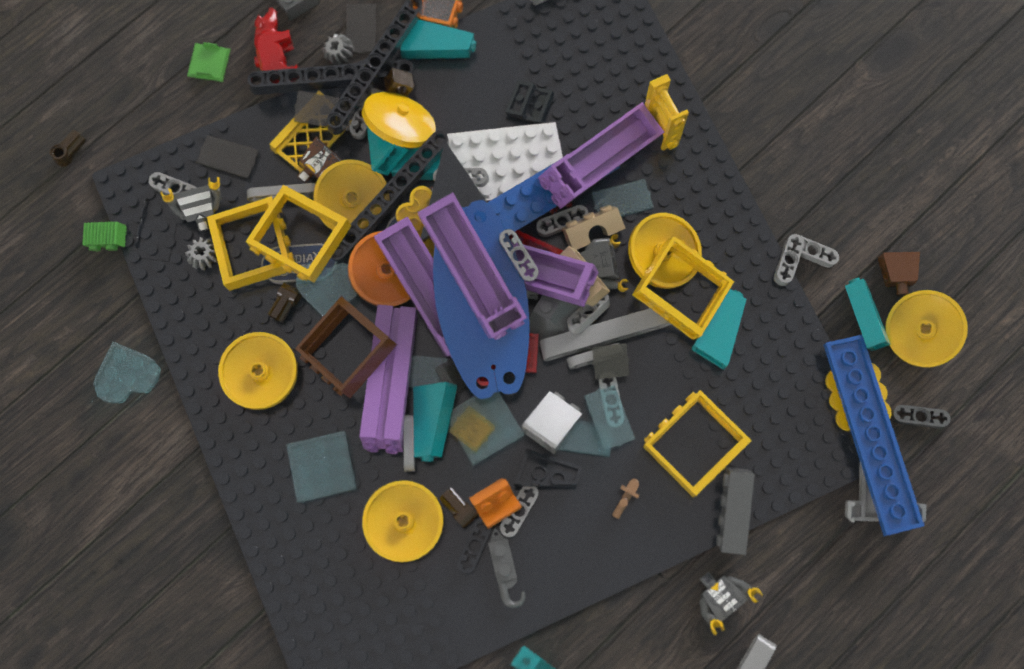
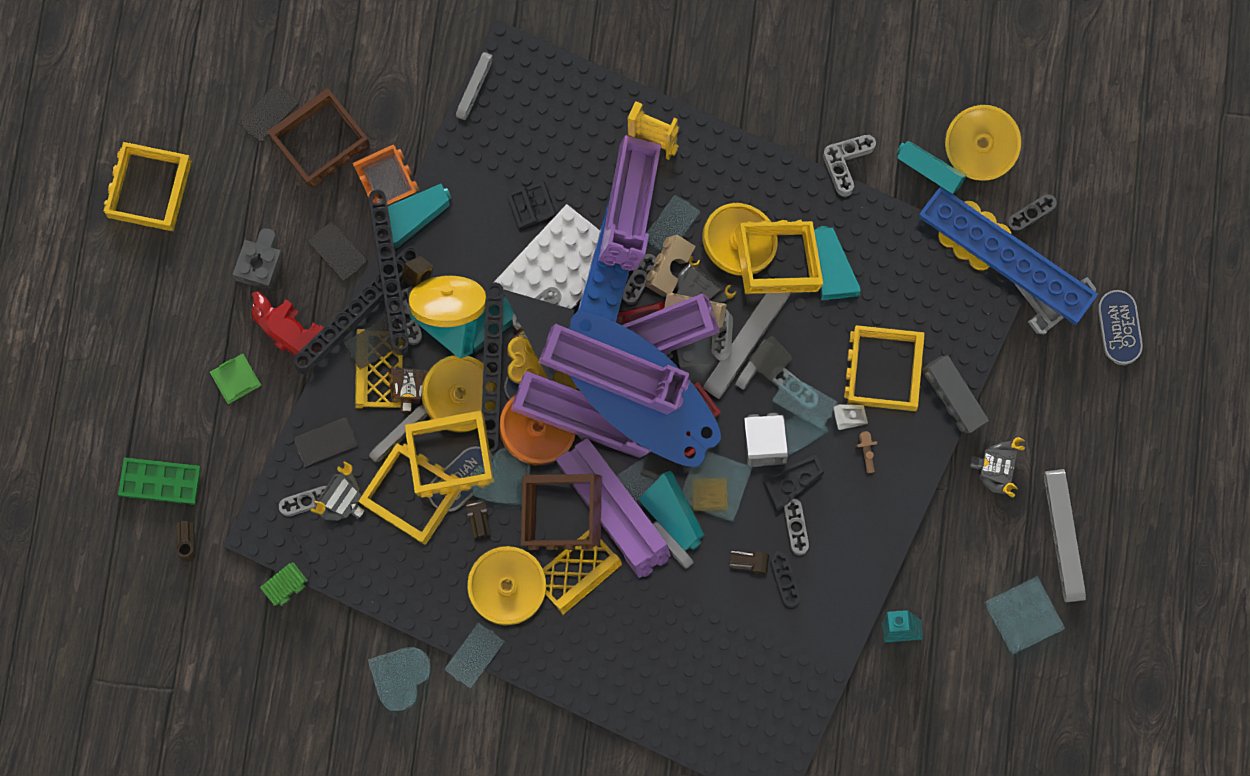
camera: 40 degrees left, 0 degrees up
light grey gear [185,237,217,270] -> none
clear light blue plate [286,431,357,503] -> none
light grey gear [322,33,354,65] -> none
yellow dish [362,481,443,562] -> none
orange bracket [469,478,522,528] -> none
dark grey plate [488,529,526,608] -> none
light grey beam [499,229,538,282] -> none
reddish brown torso [878,252,920,297] -> none
none -> green plate [118,457,201,505]
none -> clear light blue piece [444,623,505,689]
none -> yellow fence [543,530,622,615]
none -> white slope [834,404,868,430]
none -> tile [1098,290,1143,365]

